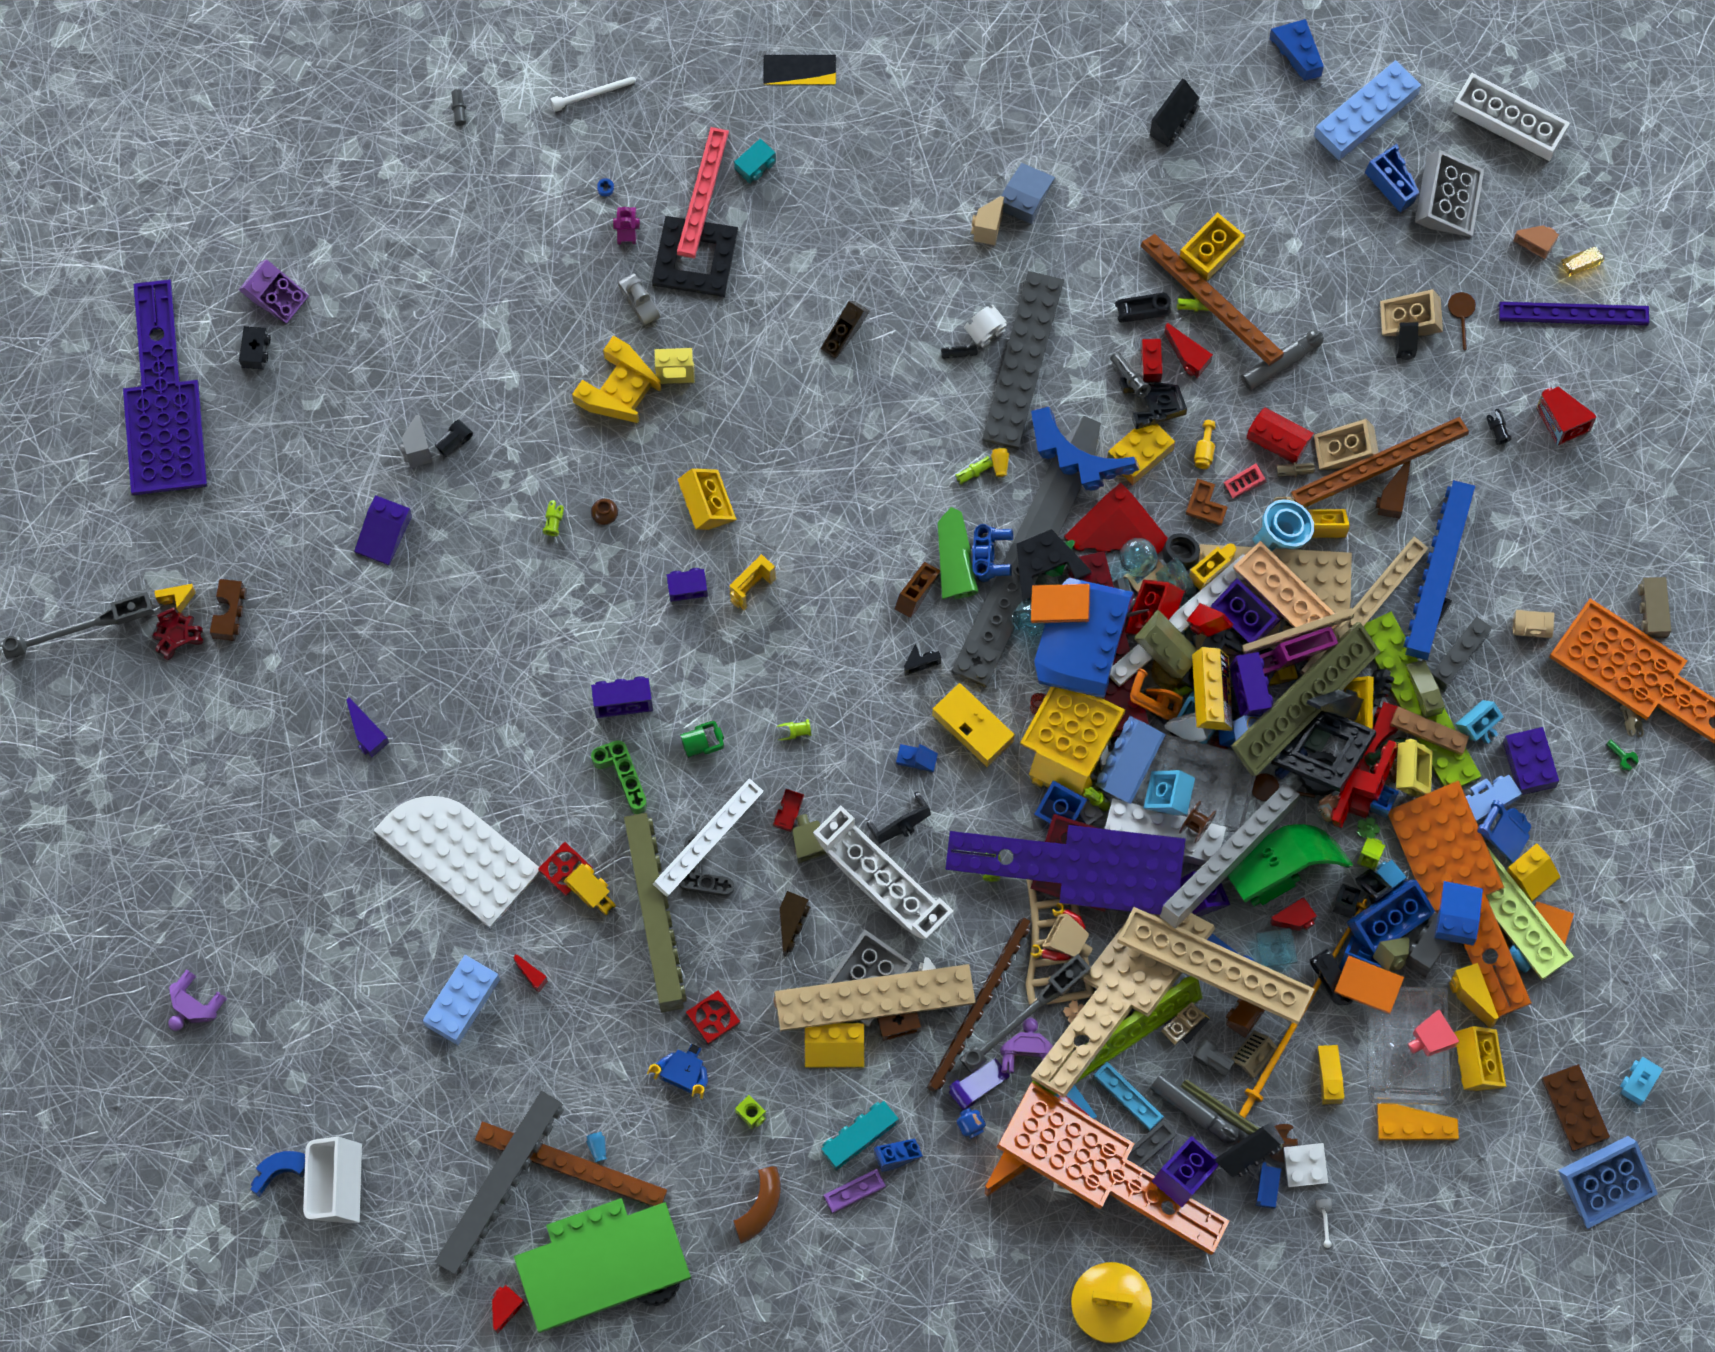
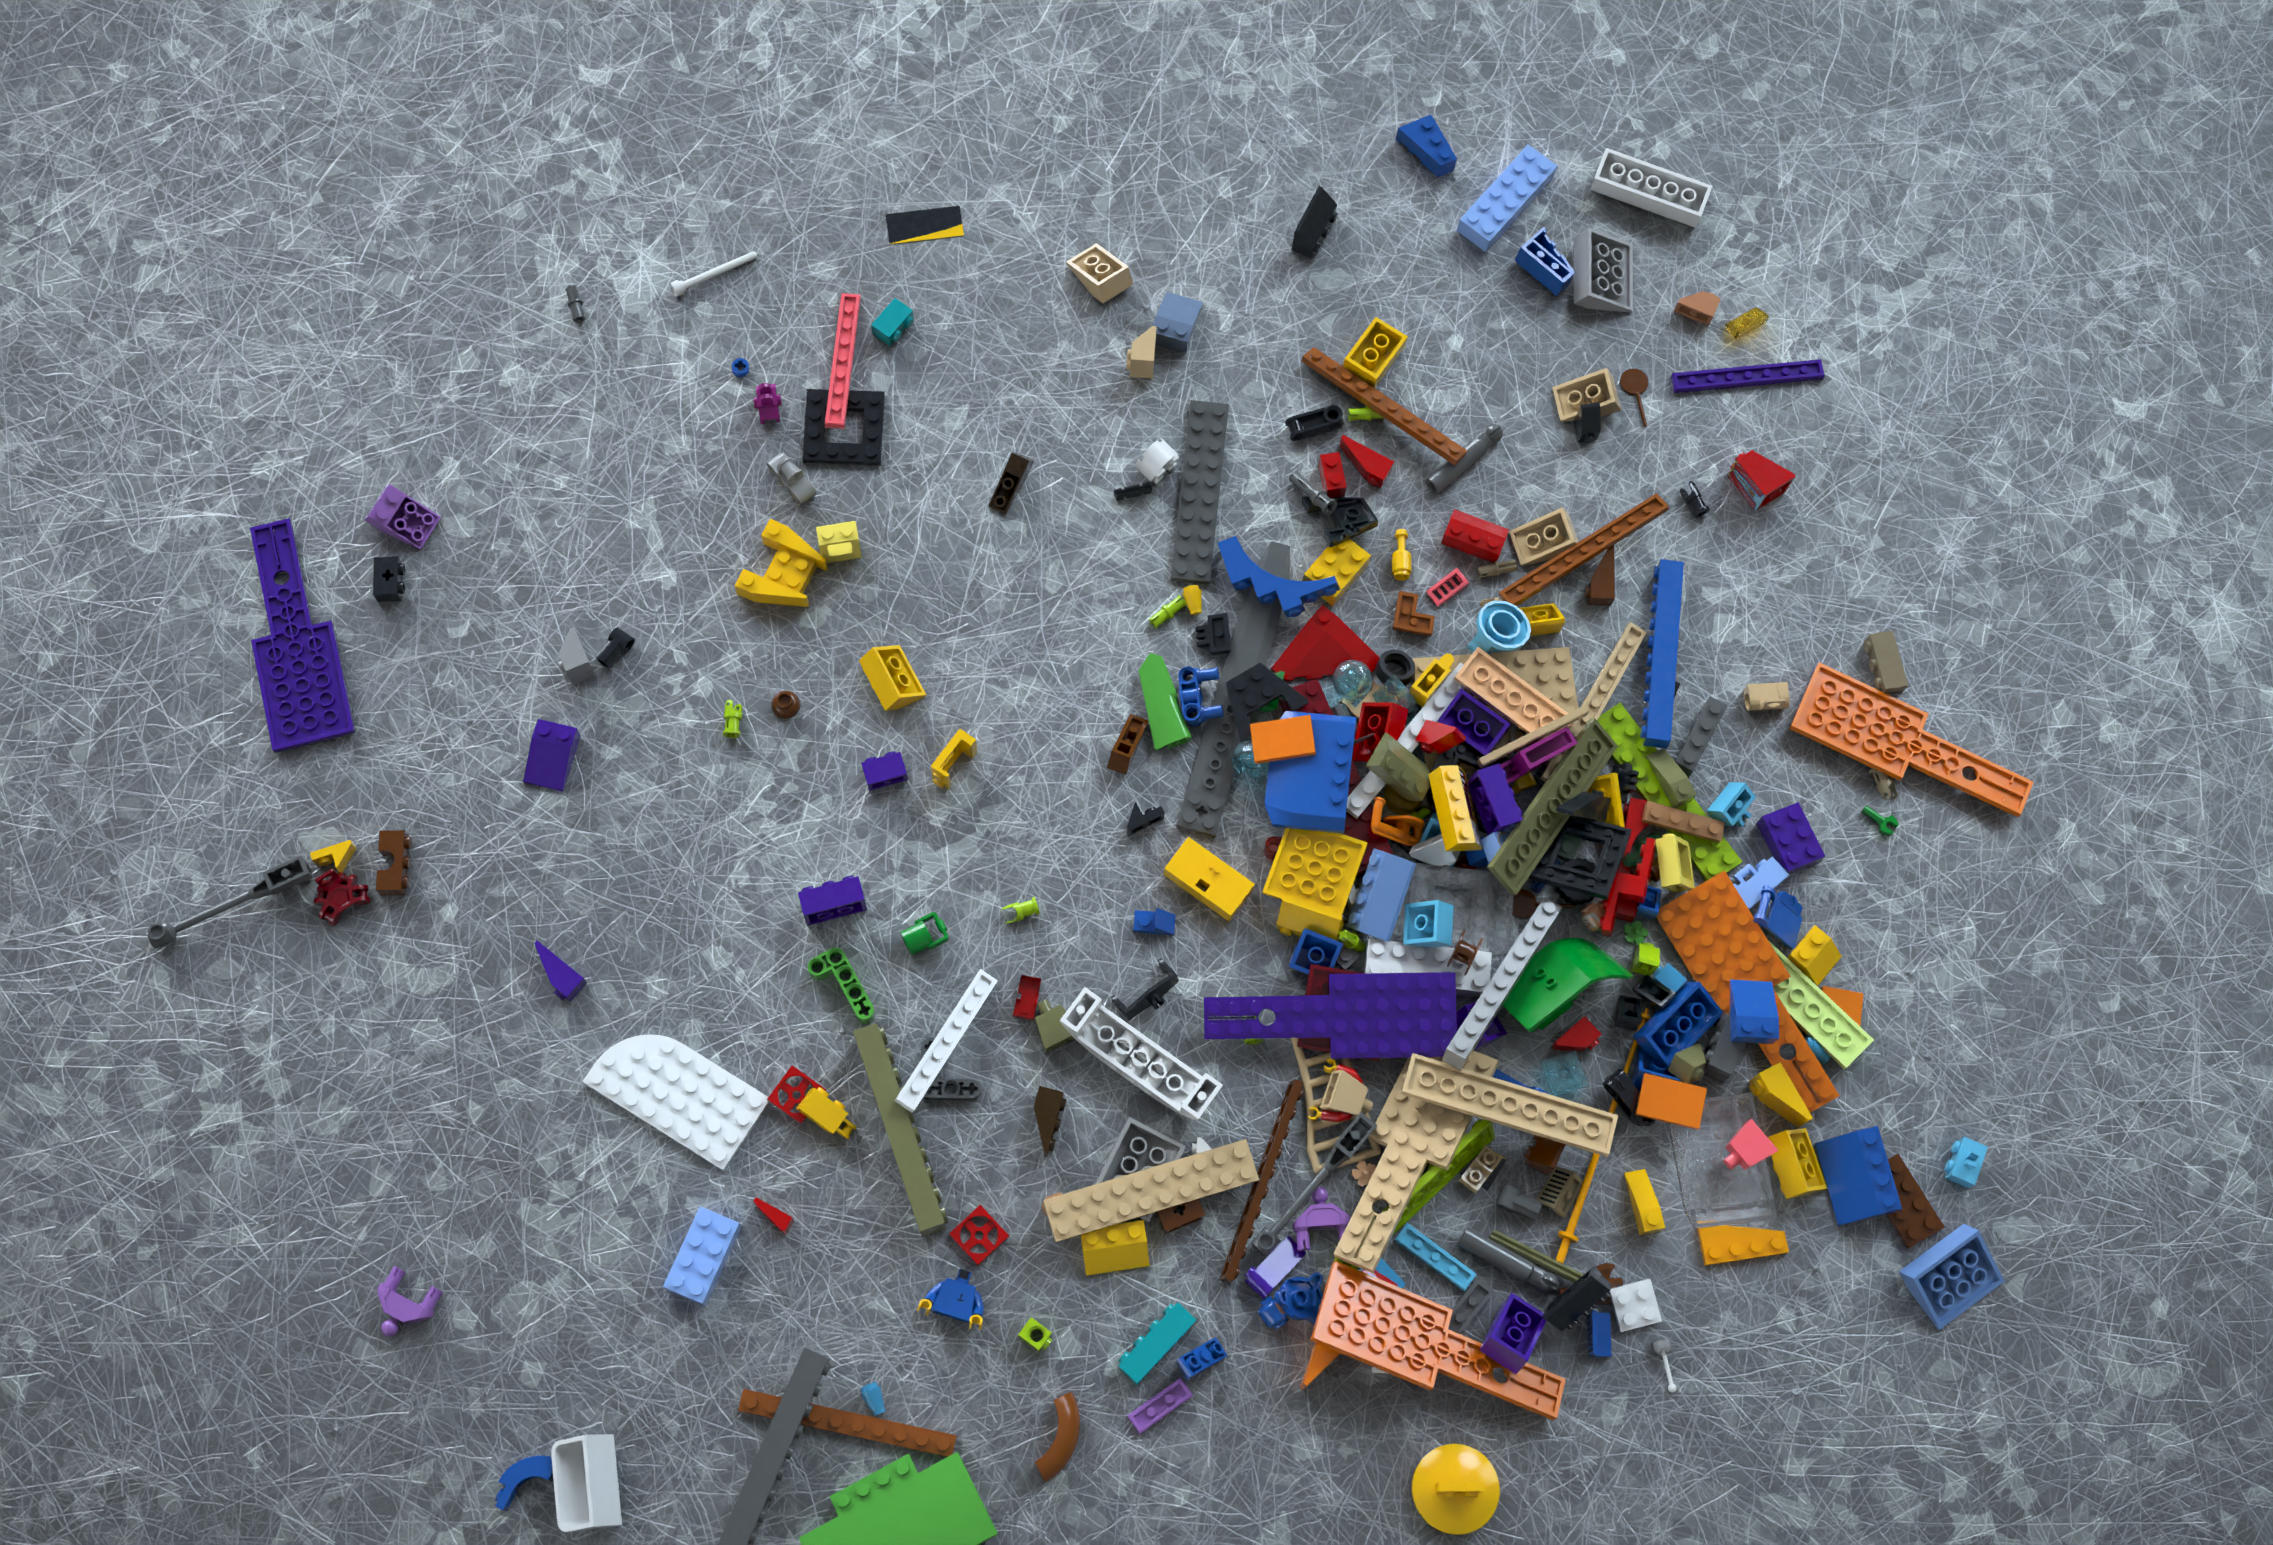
camera: 15 degrees left, 0 degrees up
none -> tan slope [1066,243,1133,303]
none -> black hinge [1195,613,1231,655]
none -> blue tile [1275,1272,1323,1325]
none -> blue slope [1815,1126,1902,1226]

